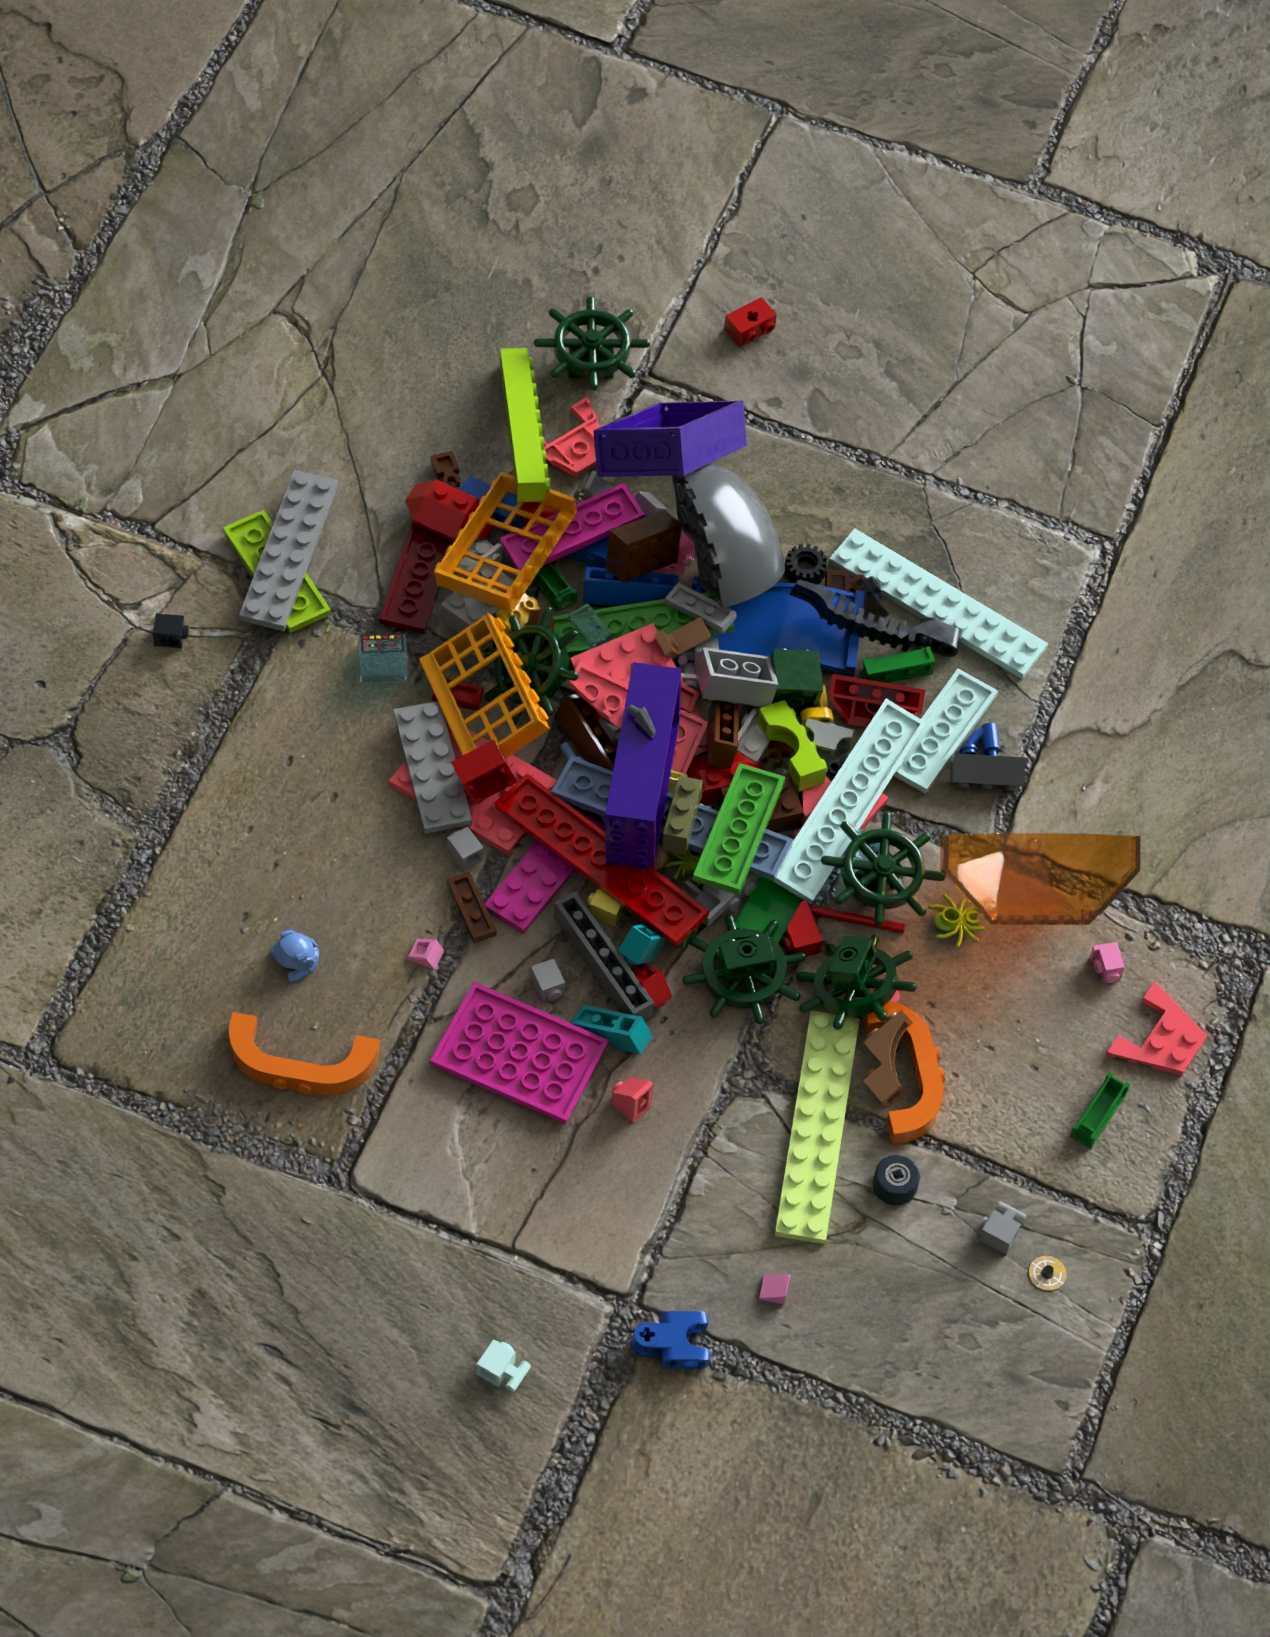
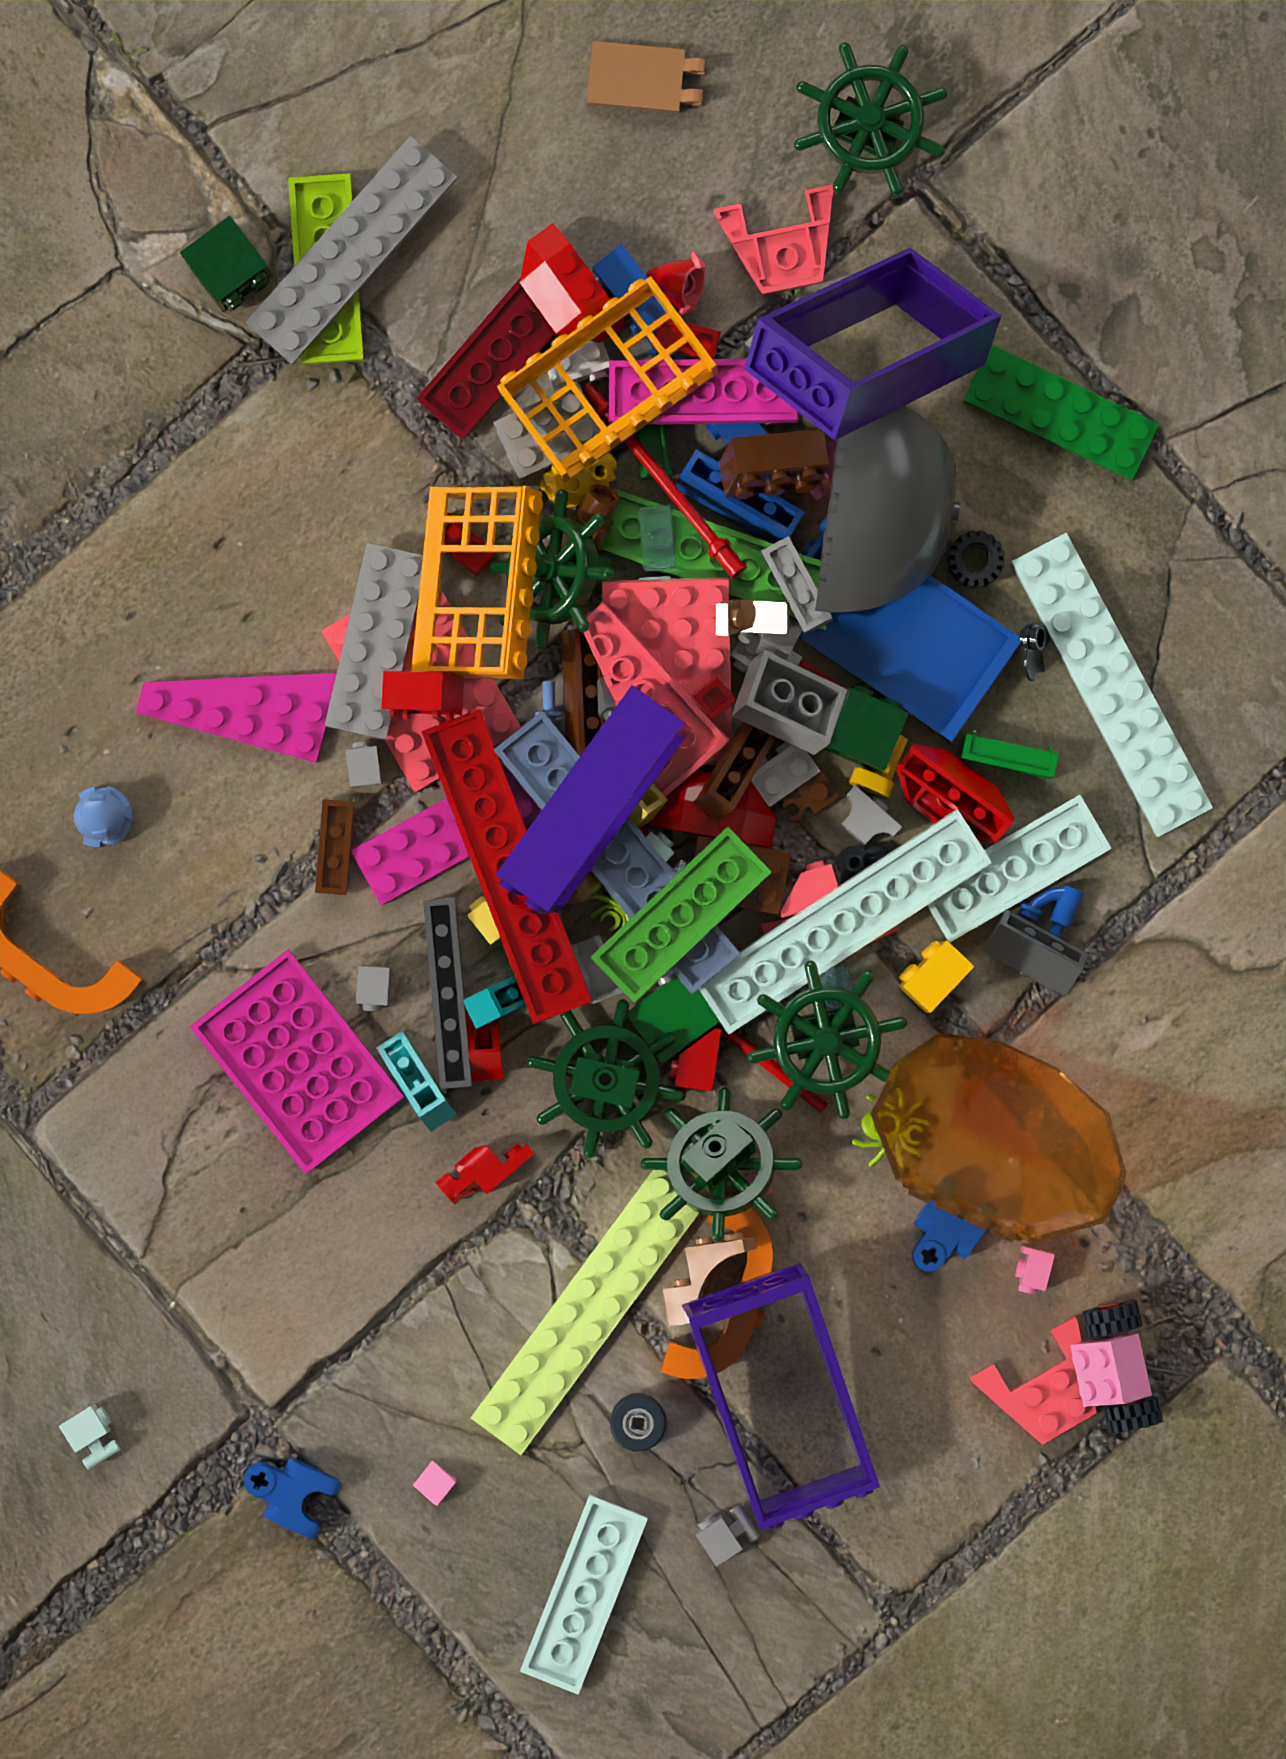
camera: 30 degrees right, 30 degrees up
black brick [153,613,189,648] -> none
clear light blue piece [358,633,408,682] -> none
bright pink slope [407,939,444,969] -> none
reddish brown plate [431,451,460,488] -> none
lime brick [500,348,550,502] -> none
coral slope [611,1077,653,1123] -> none
dark grey bar [627,704,656,739] -> none
olive brick [662,776,703,855] -> none
red brick [724,297,777,347] -> none
lime arch [757,700,828,791] -> none
black piece [789,580,962,657] -> none
reddish brown plate [825,570,865,592] -> none
tan piece [1029,1256,1066,1291] -> none
green container [1070,1072,1130,1149] -> none
none -> dark pink wing [135,673,337,763]
none -> dark green brick [179,215,273,312]
none -> red plate [435,1143,535,1205]
none -> light aqua plate [520,1494,648,1694]
none -> red bar [582,382,747,579]
none -> medium nougat tile [586,41,706,113]
none -> dark purple door [682,1263,880,1530]
none -> yellow brick [898,940,975,1013]
none -> blue piece [912,1176,997,1272]
none -> green plate [963,345,1159,481]
none -> brick [1070,1300,1163,1433]

